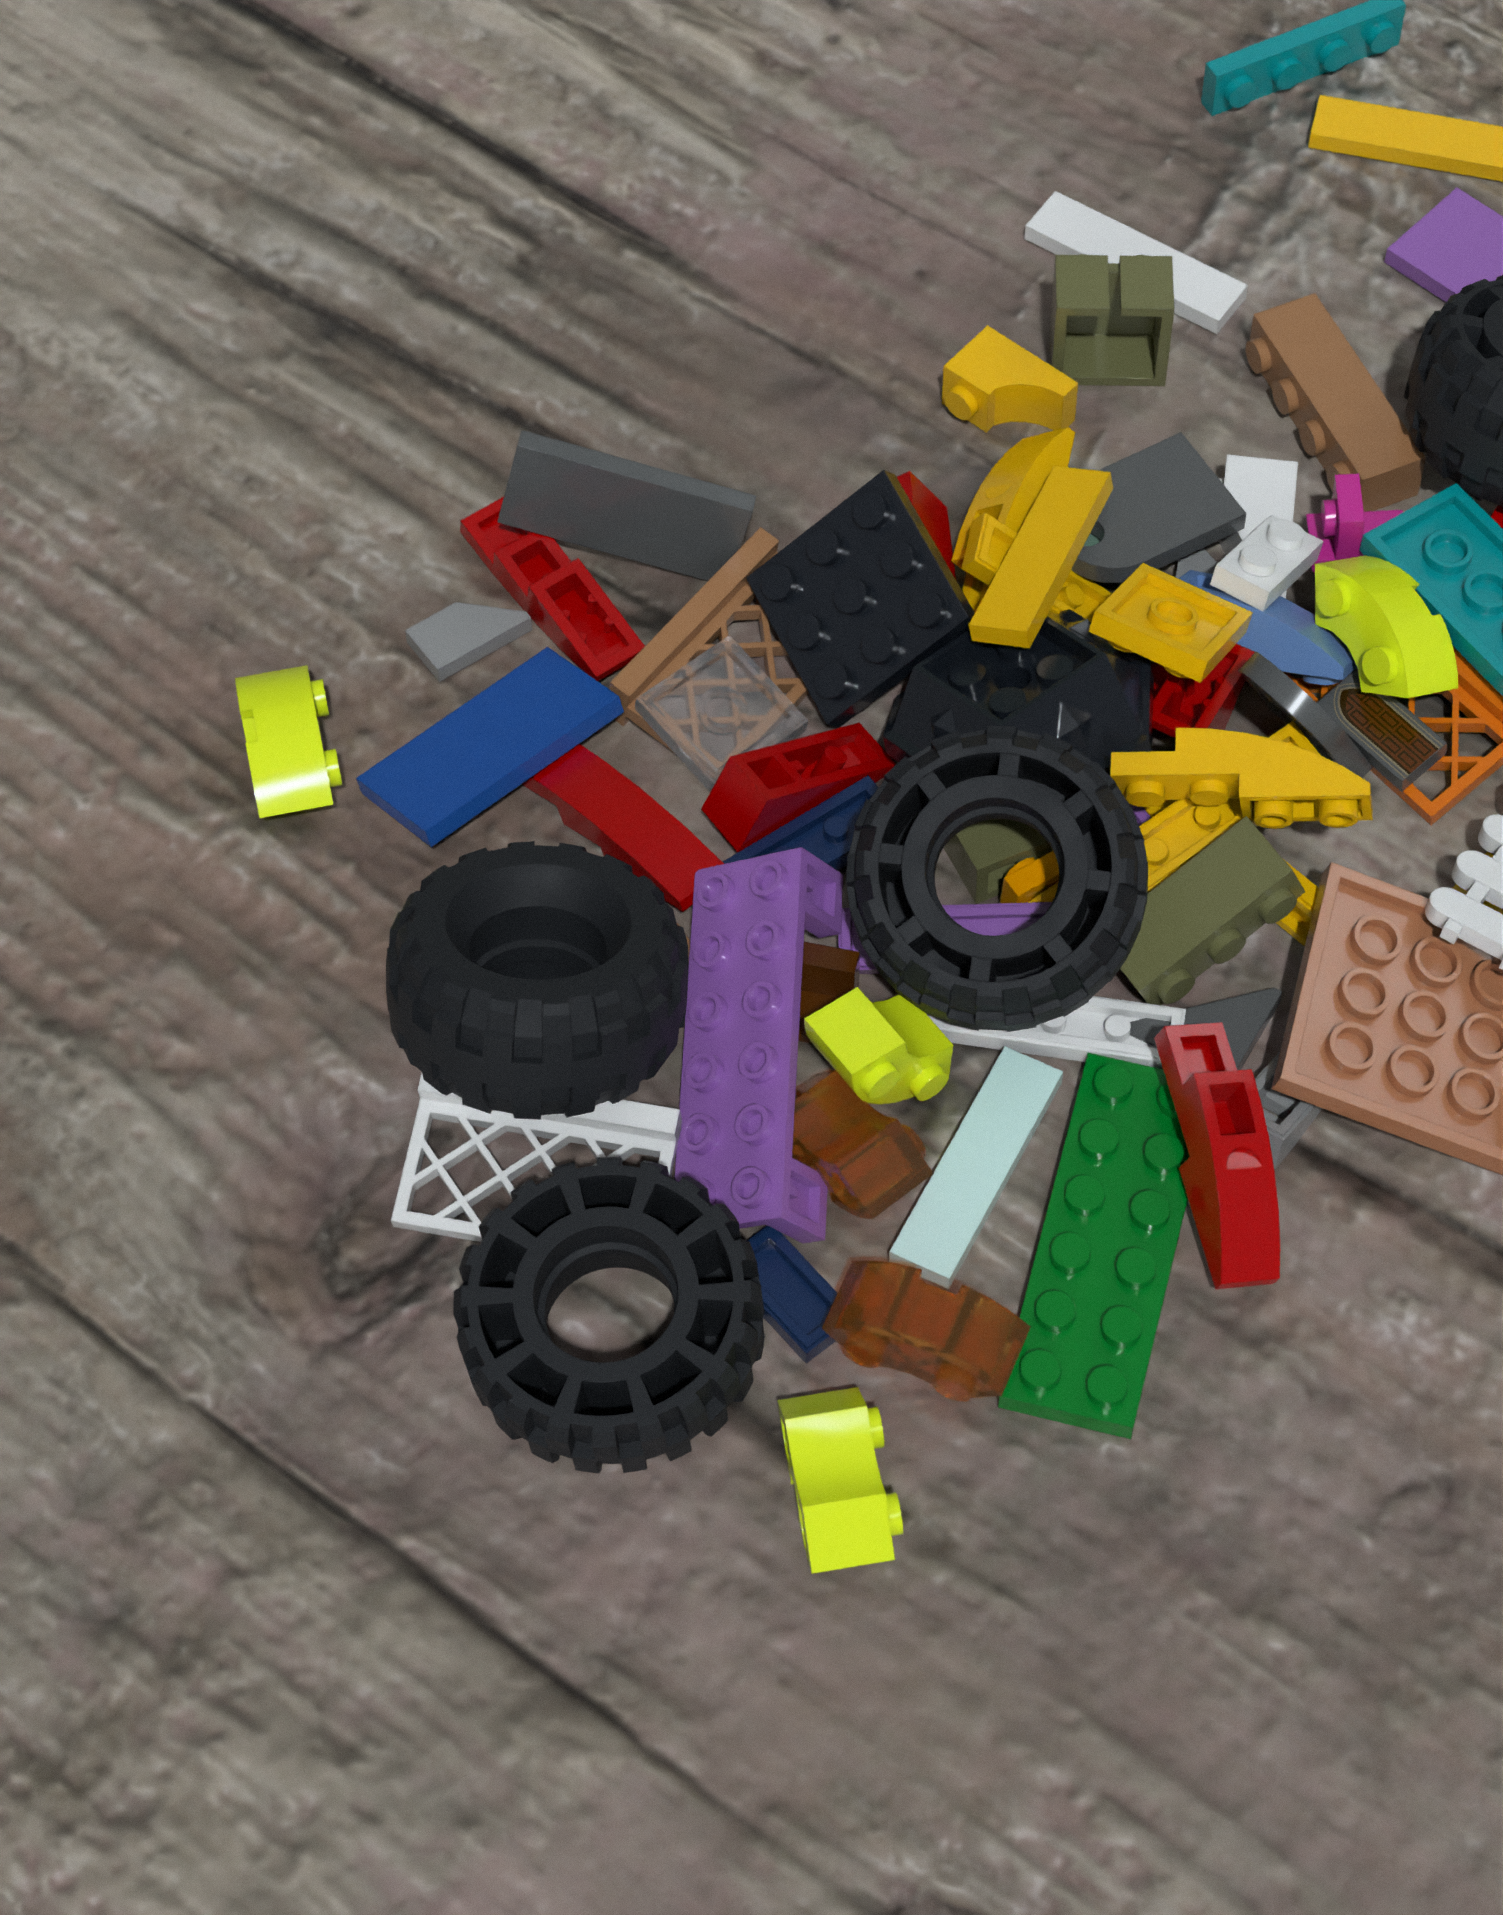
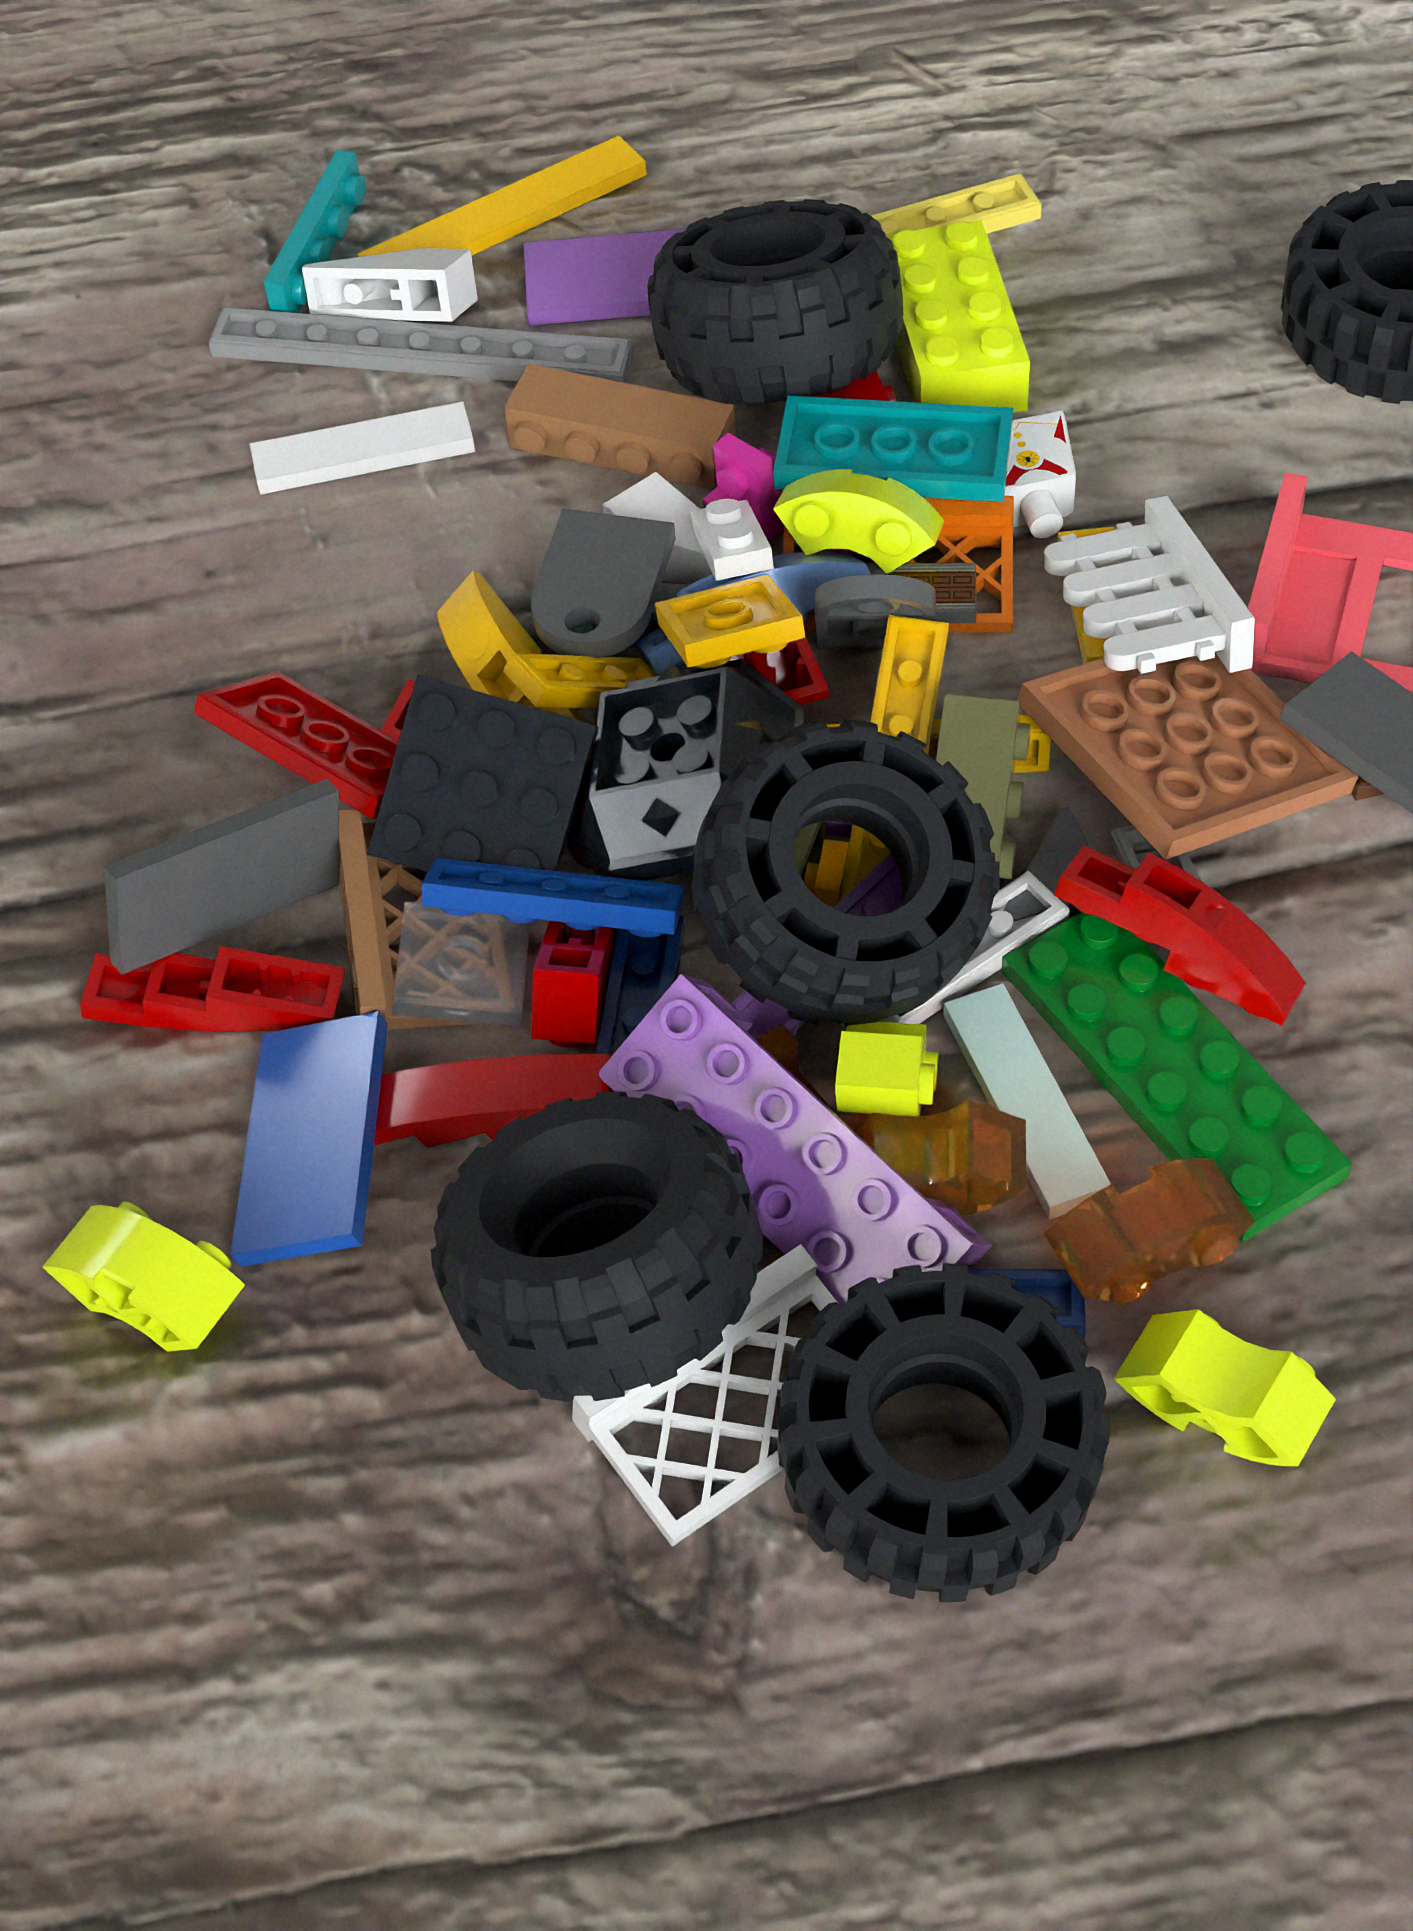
camera: 45 degrees left, 5 degrees down
light grey tile [405,602,532,682] -> none
yellow arch [942,325,1078,433] -> none
yellow tile [968,466,1113,648] -> none
olive piece [1049,254,1175,386] -> none
yellow slope [1110,728,1373,829] -> none
none -> red tile [194,672,398,819]
none -> light grey tile [208,307,633,383]
none -> white slope [302,248,478,322]
none -> blue plate [422,858,684,938]

